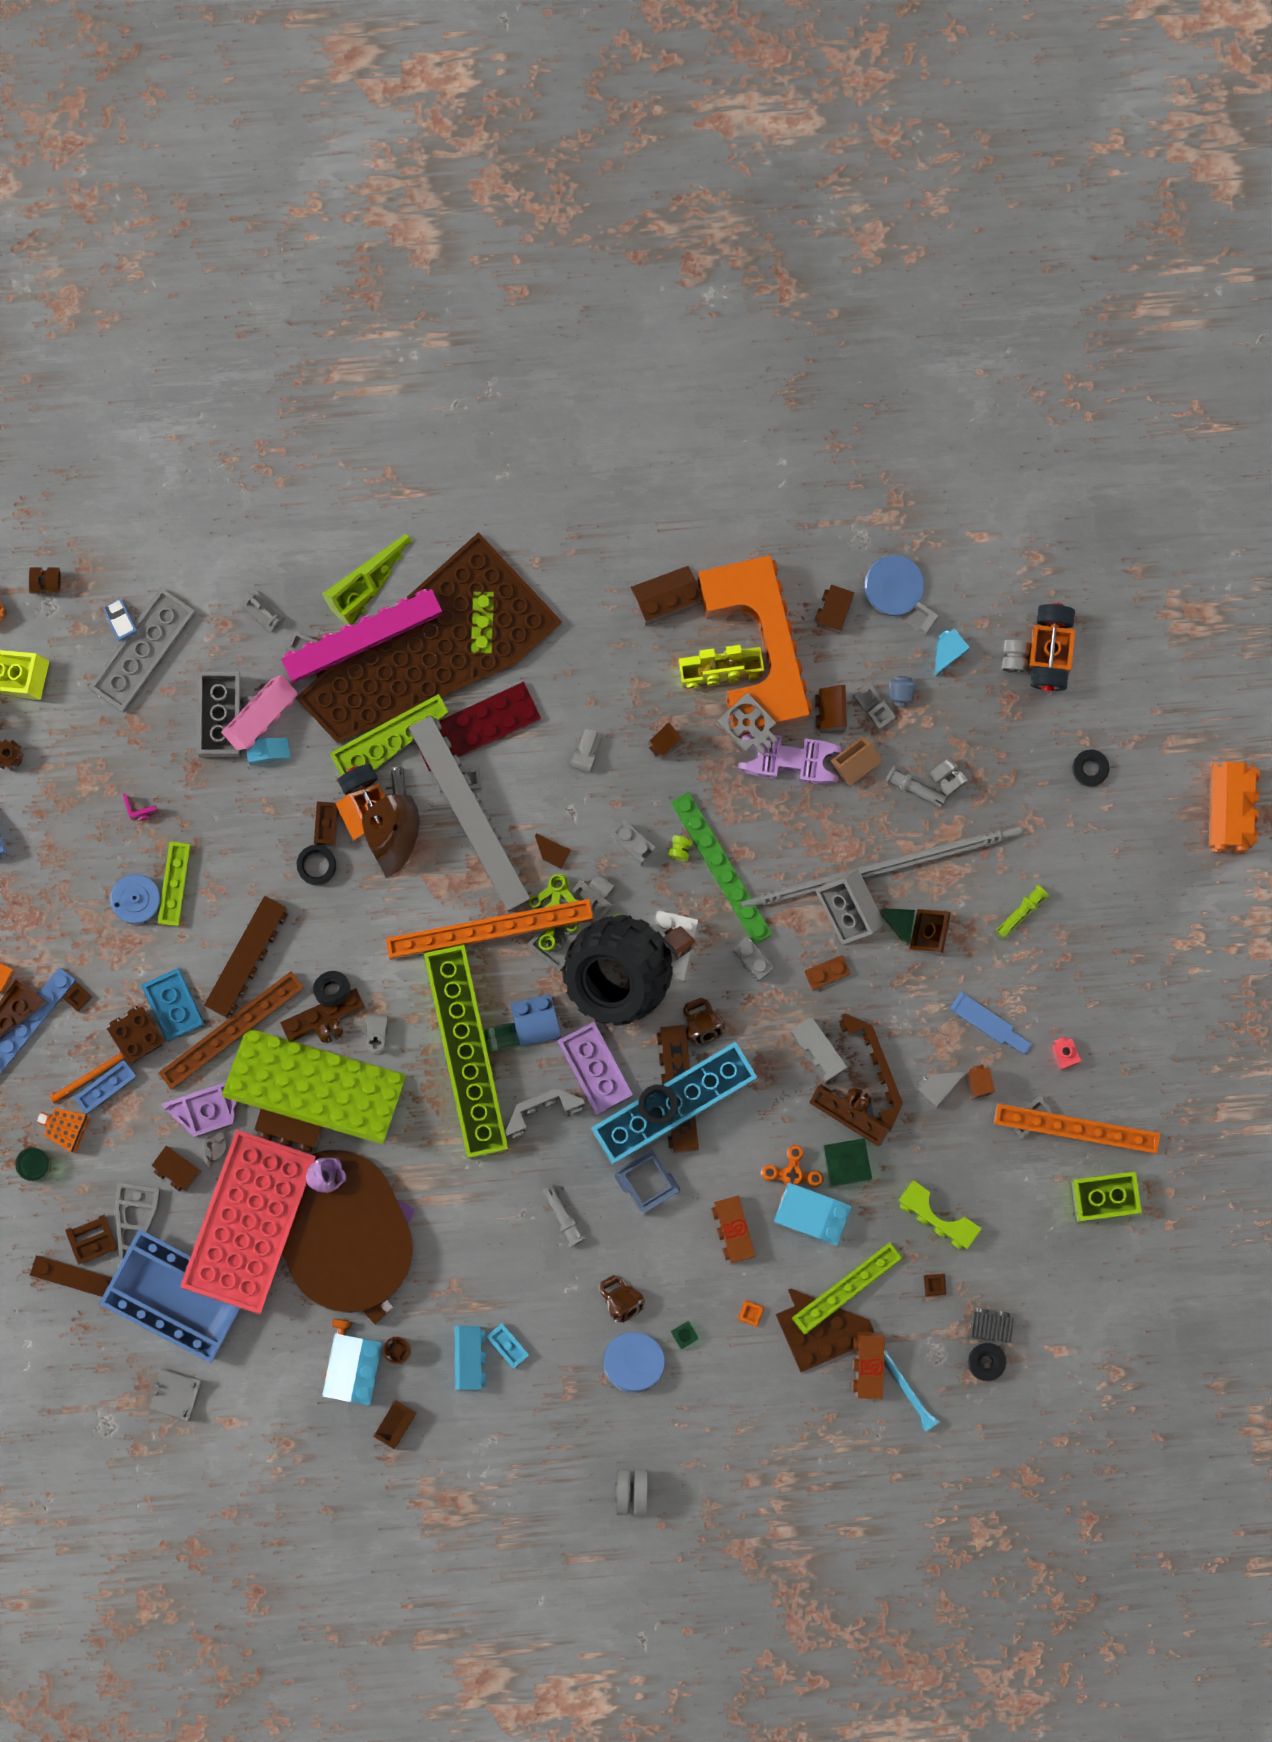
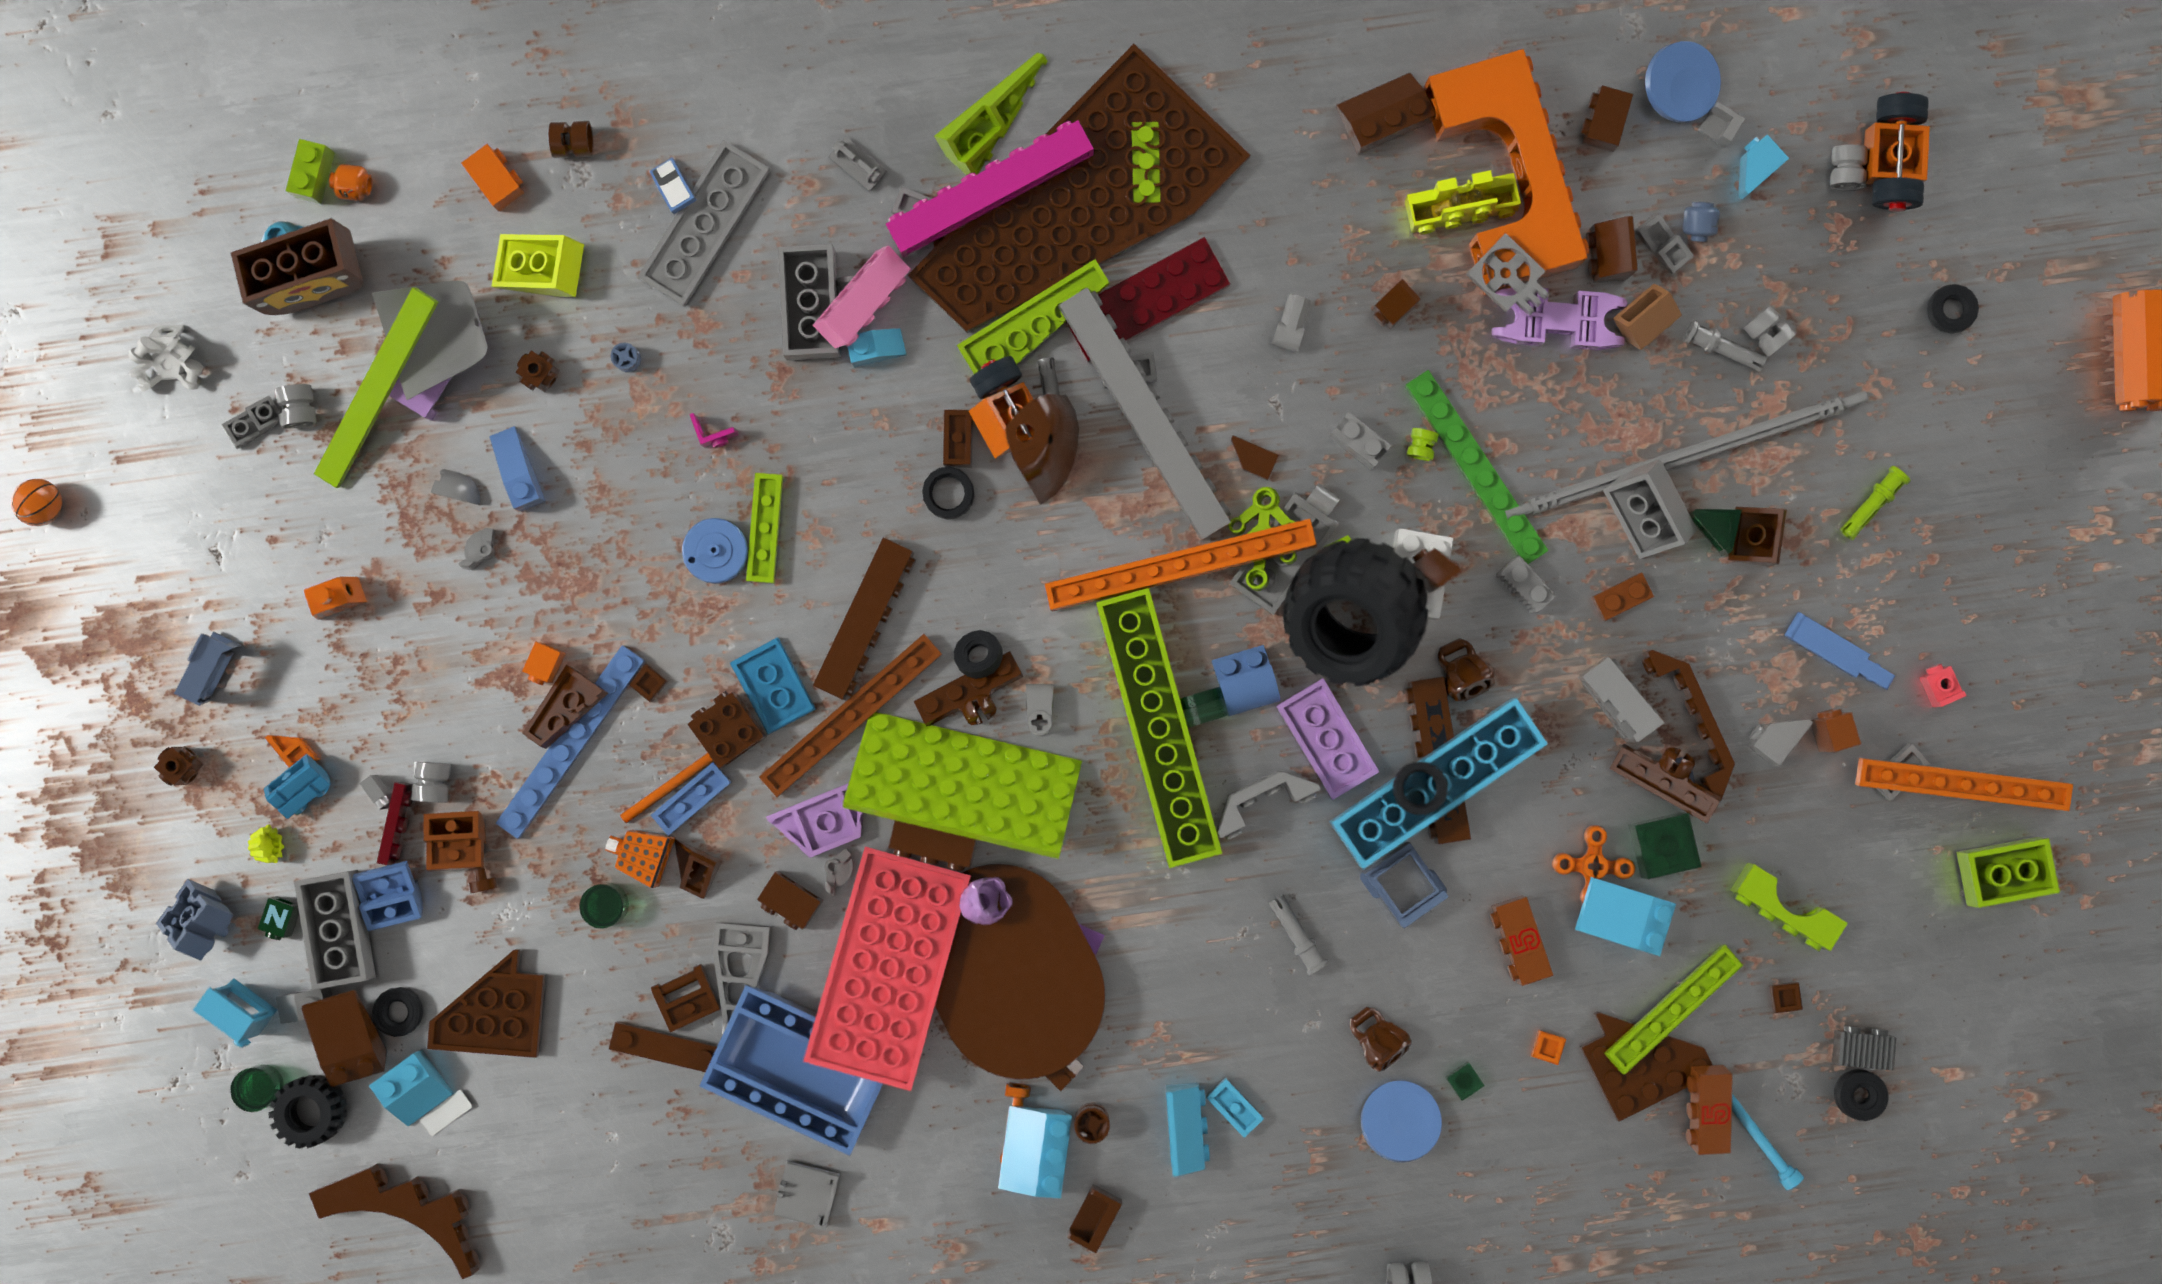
camera: 10 degrees right, 5 degrees up
none -> sand blue wheel [610,343,641,373]
none -> reddish brown slope [674,839,722,899]

